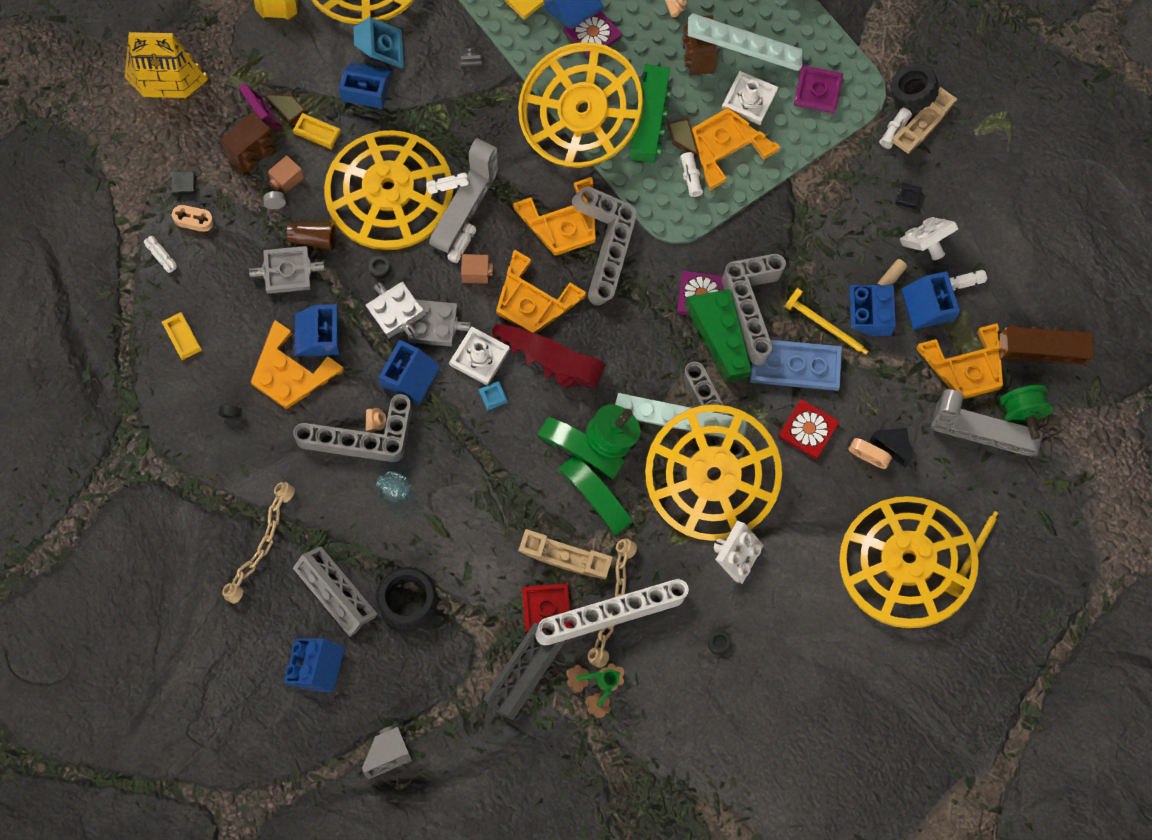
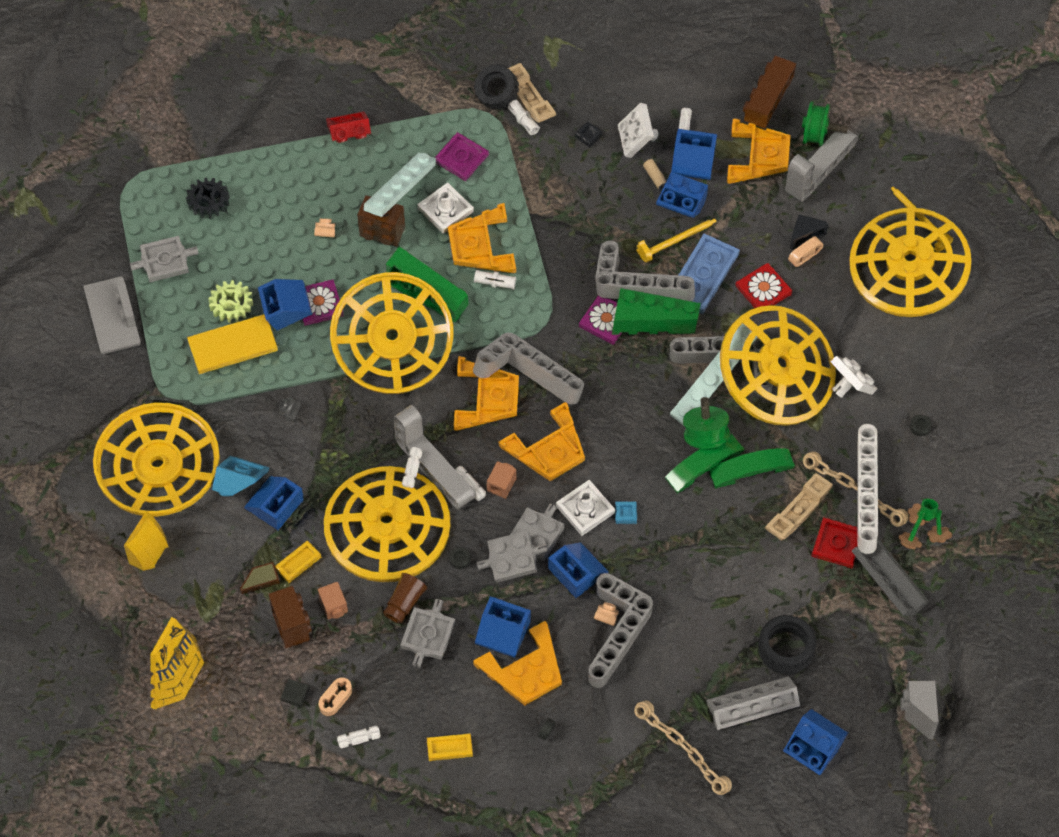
camera: 65 degrees left, 10 degrees down
magenta tile [239,83,282,133] -> none
light grey tile [263,191,286,210] -> none
clear light blue head [376,471,411,504] -> none
dark red animal [492,324,606,389] -> none
olive tile [668,118,698,157] -> none

